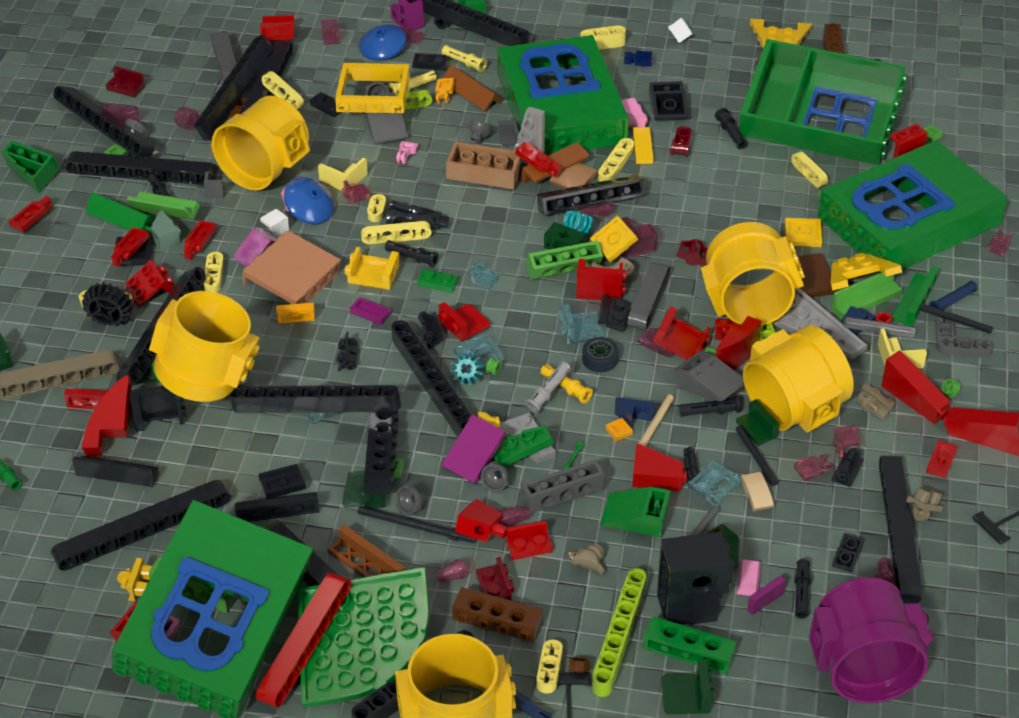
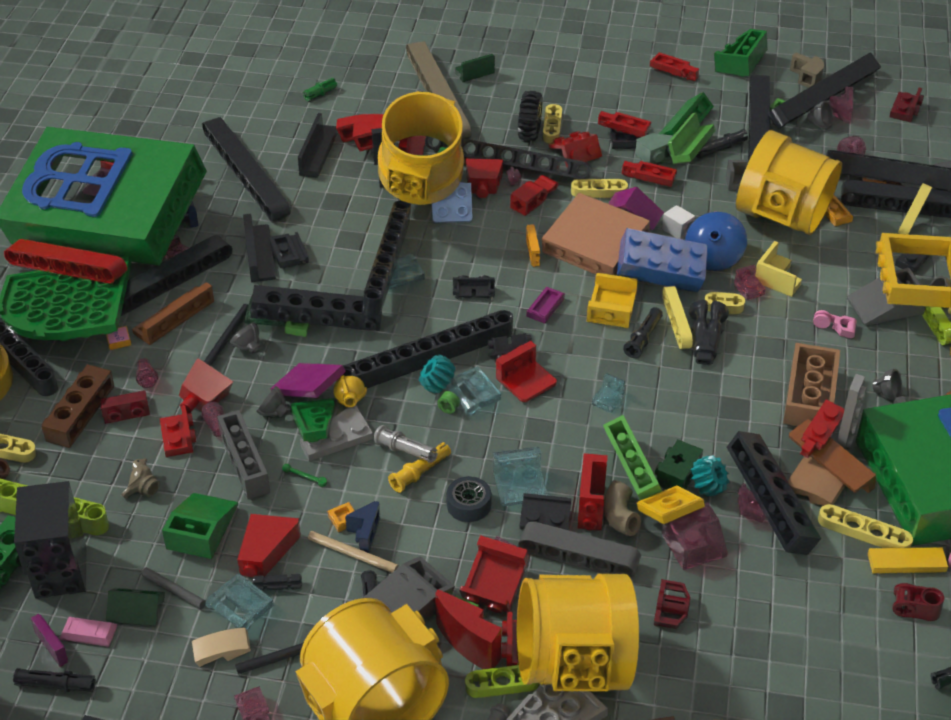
camera: 90 degrees right, 0 degrees up
green plate [417,269,458,293] -> none
none -> blue brick [617,228,708,292]
none -> dark tan brick [790,52,824,88]

